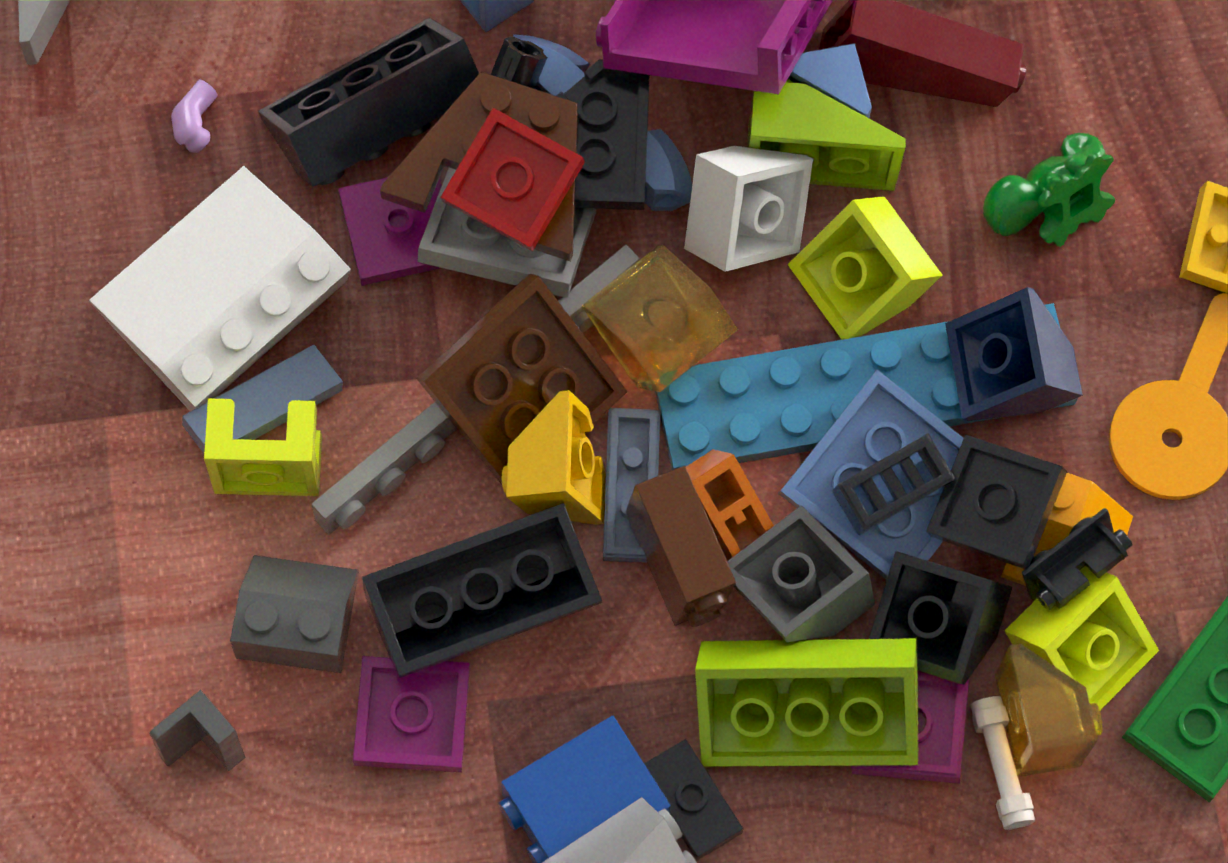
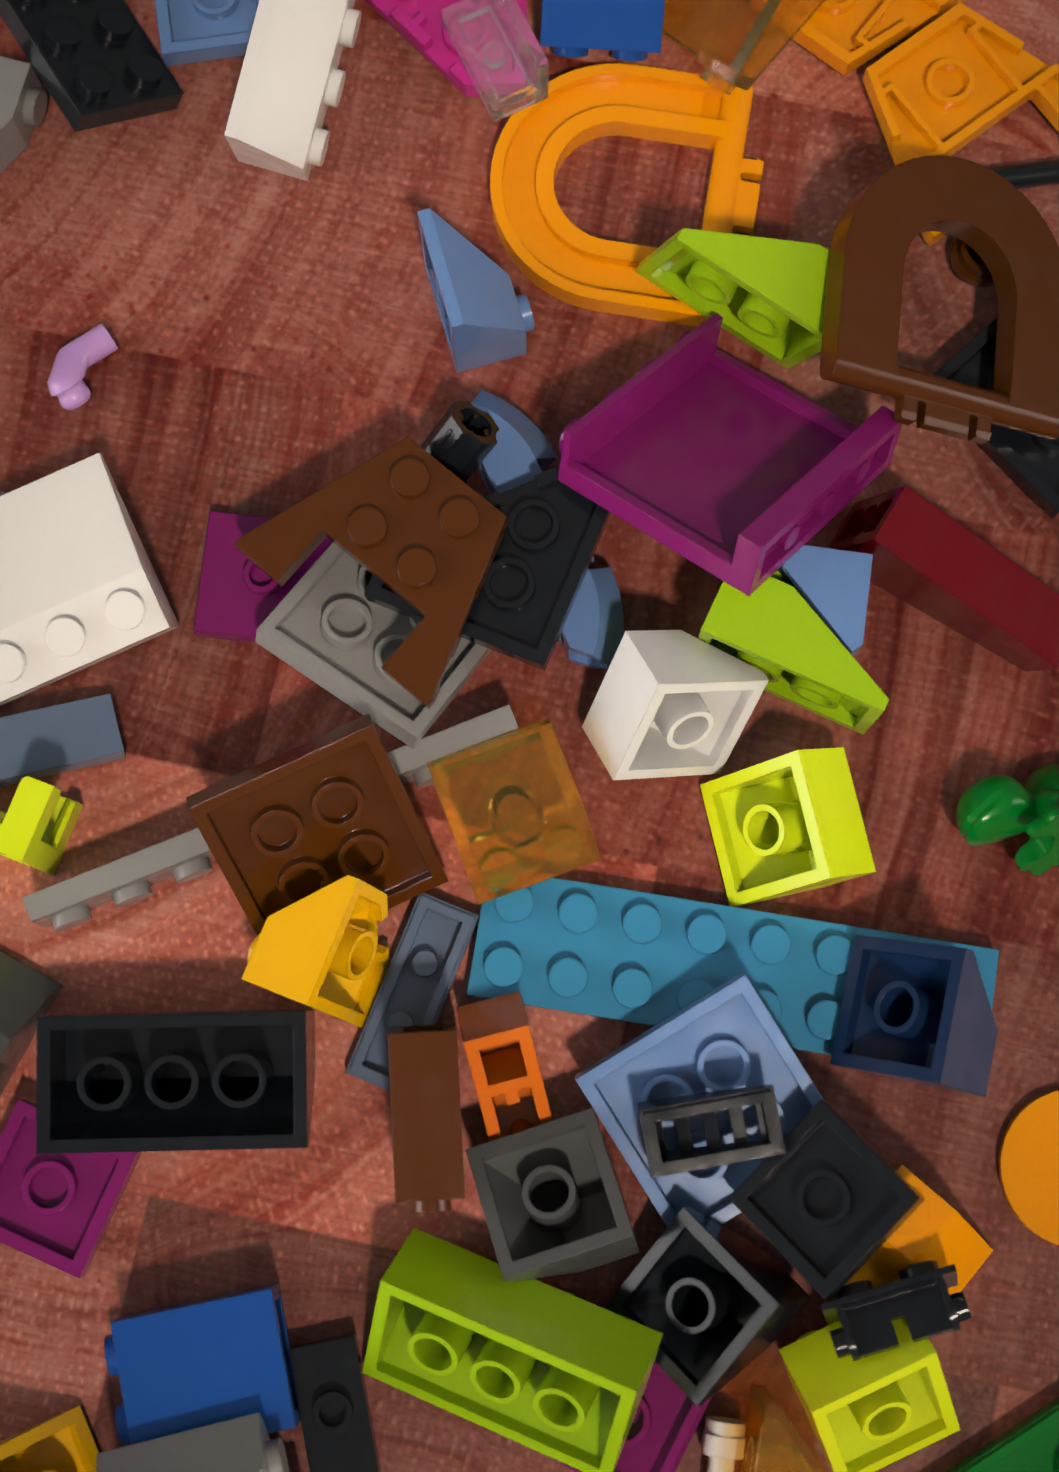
camera: 25 degrees right, 10 degrees up
black slope [258,18,479,187] -> none
red plate [440,108,585,252] -> none

